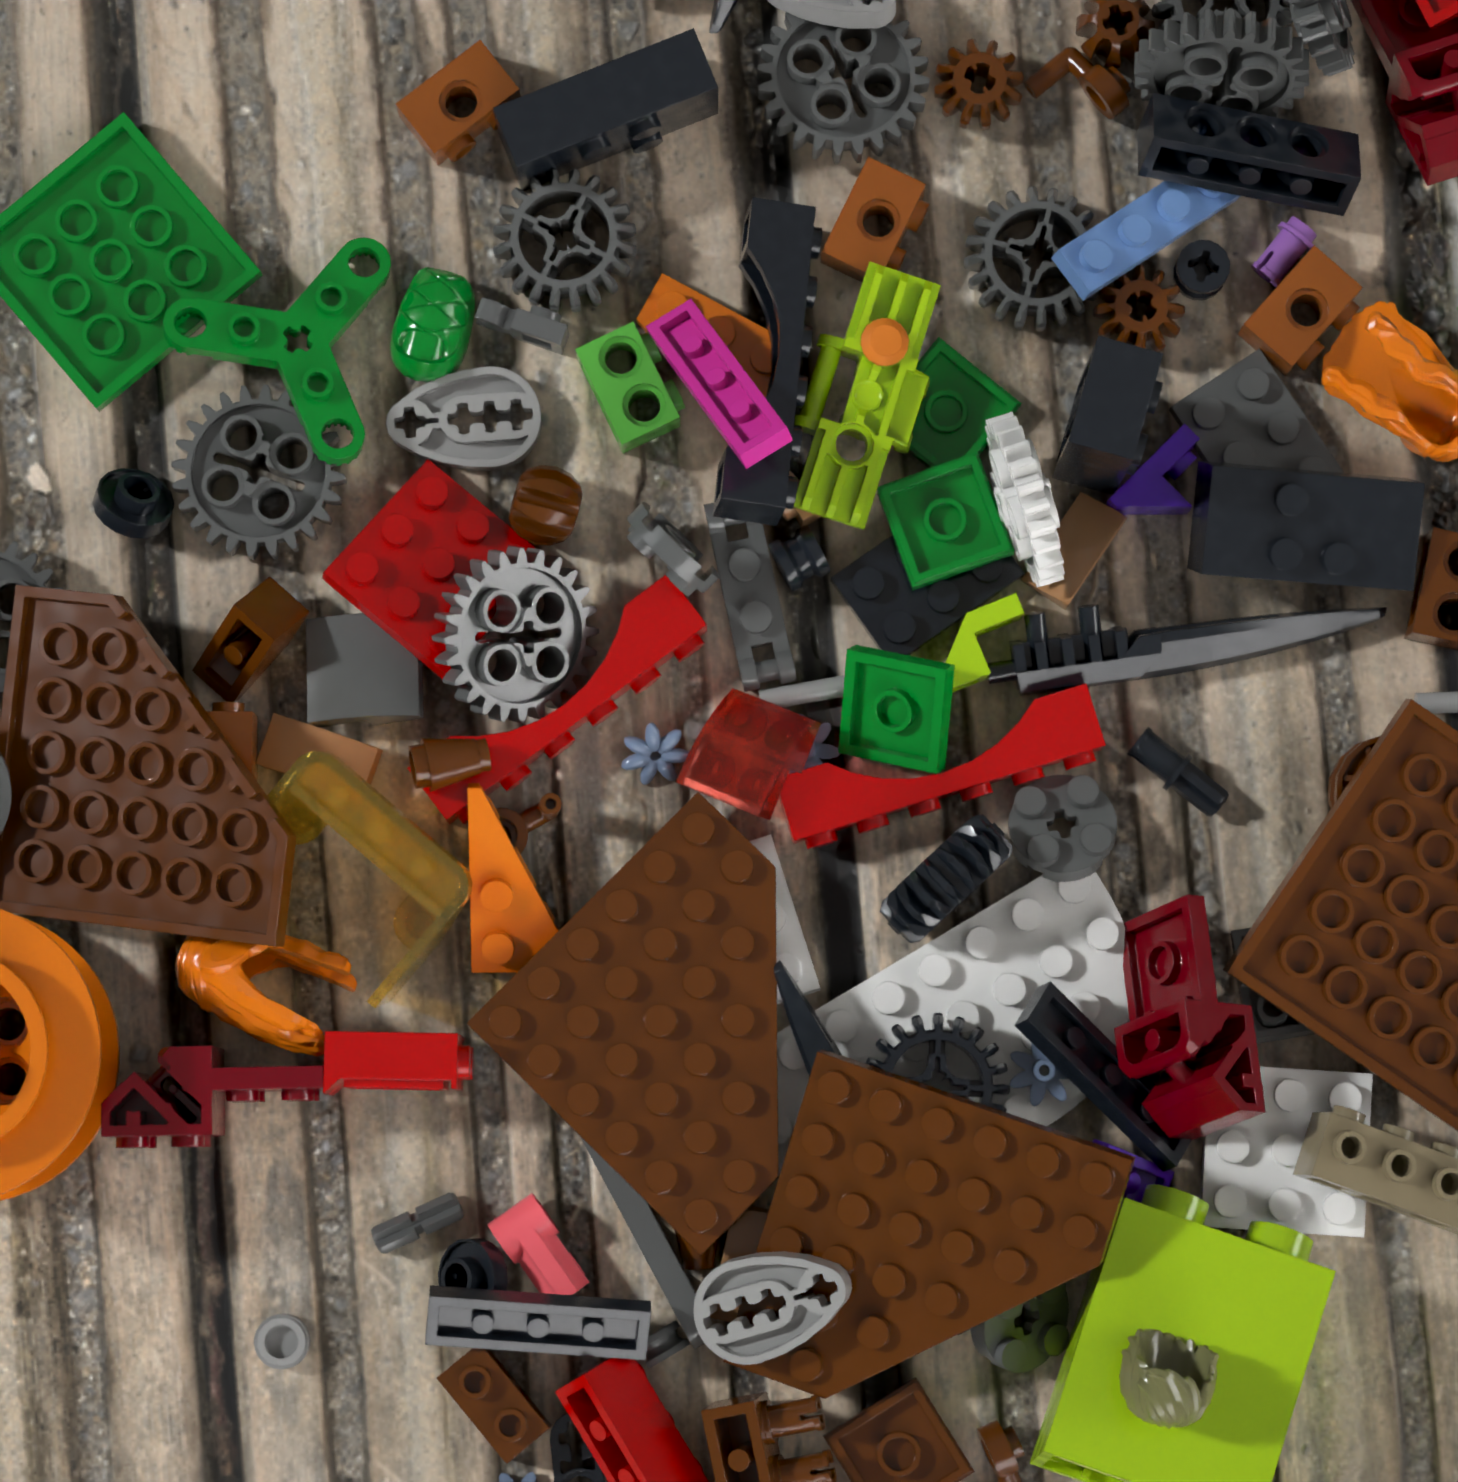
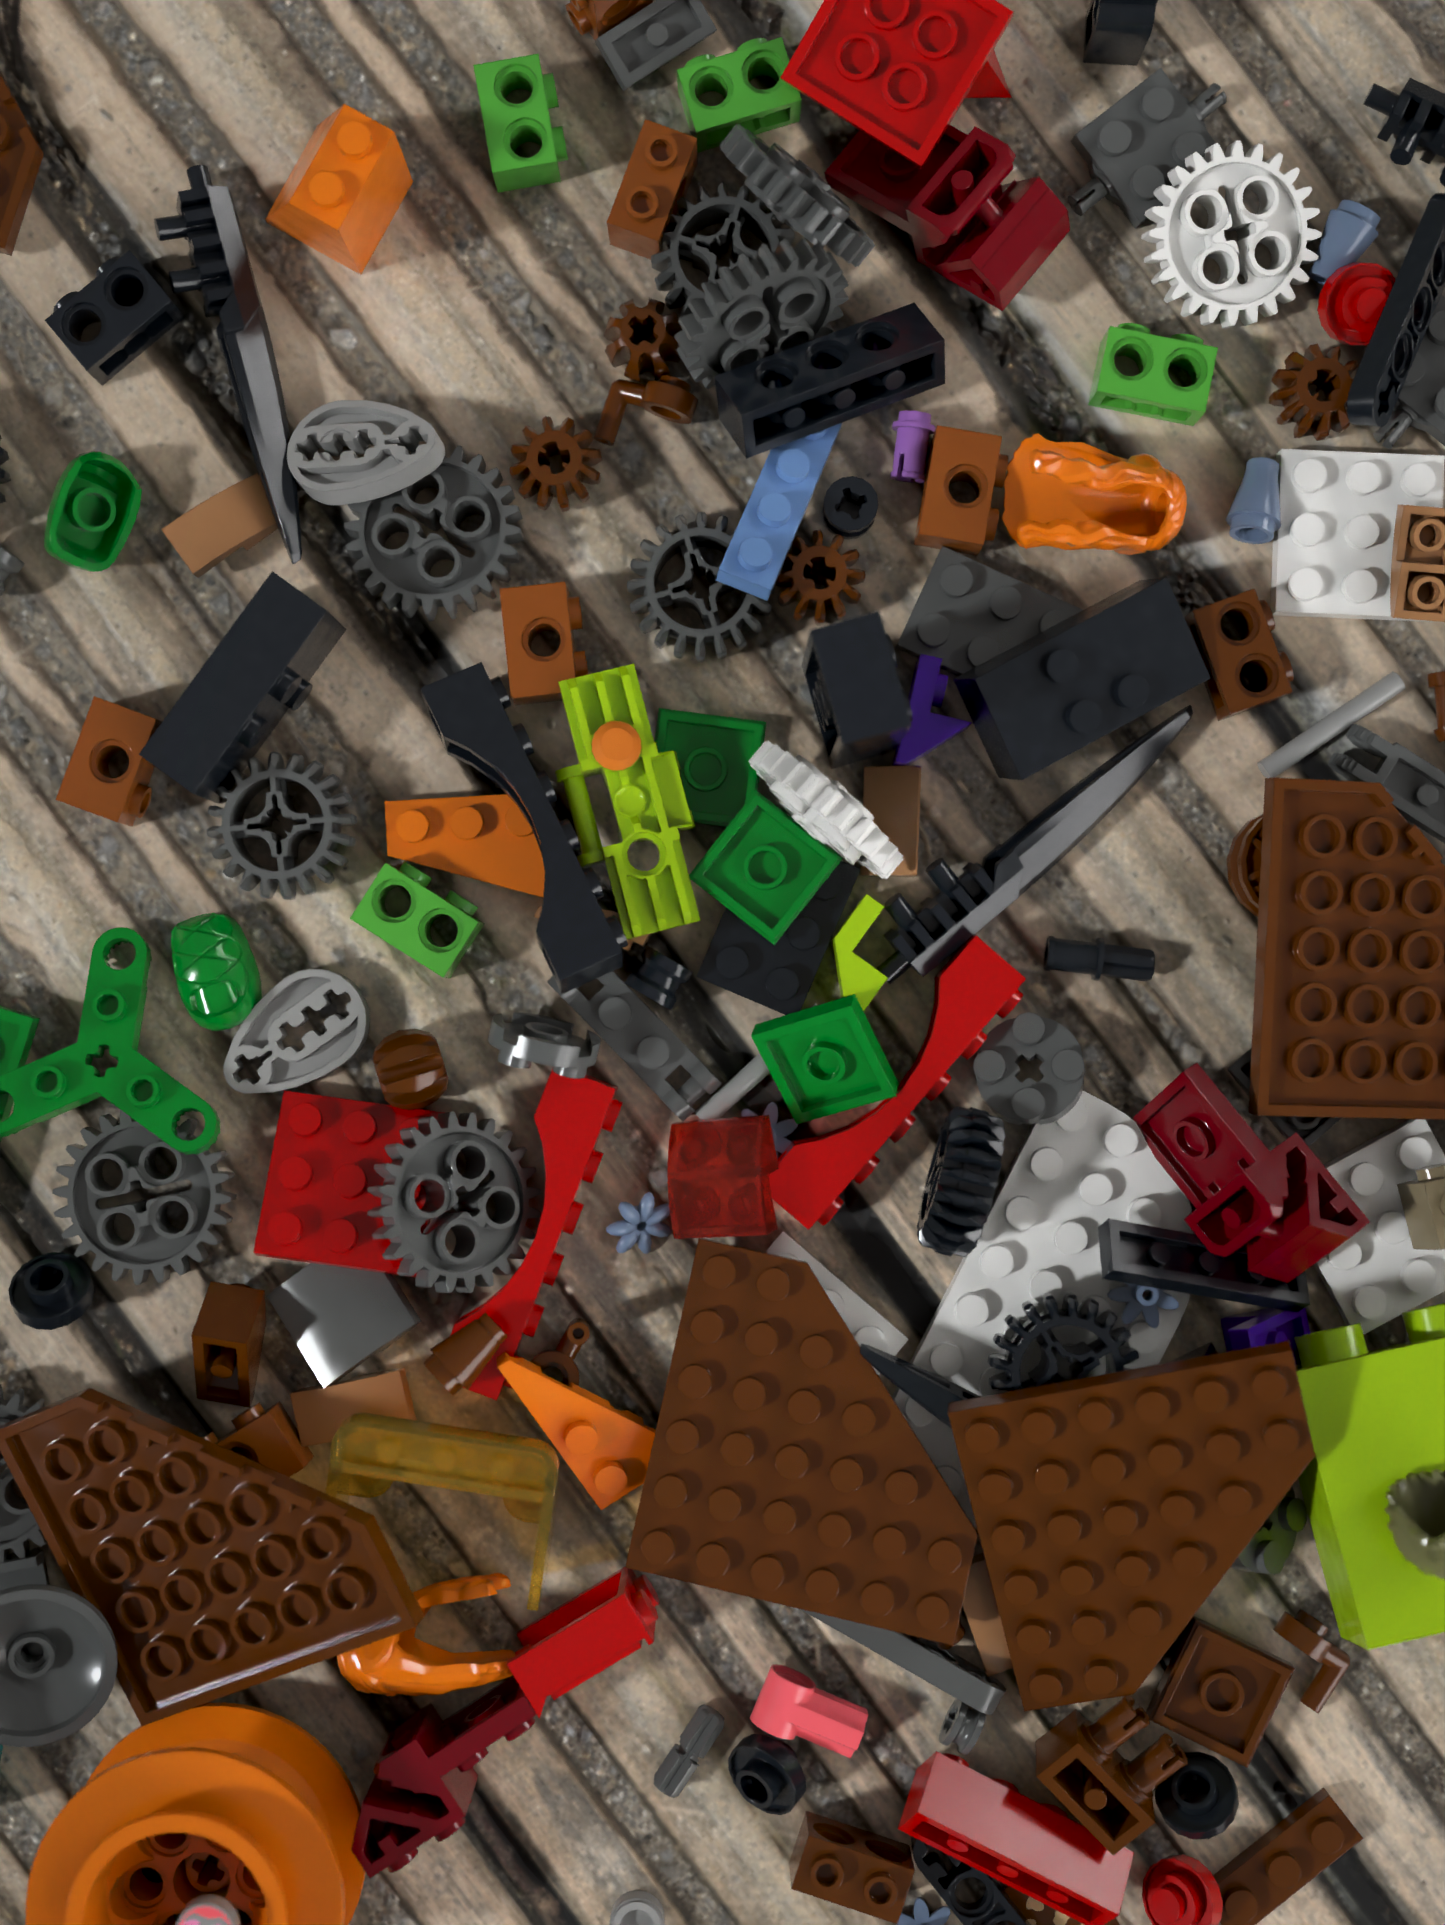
camera: 30 degrees left, 5 degrees up
plate [425,1285,651,1360] -> none
dark grey plate [475,297,569,355] -> none
dark pink plate [645,299,793,469] -> none
light grey piece [693,1251,852,1365] -> none

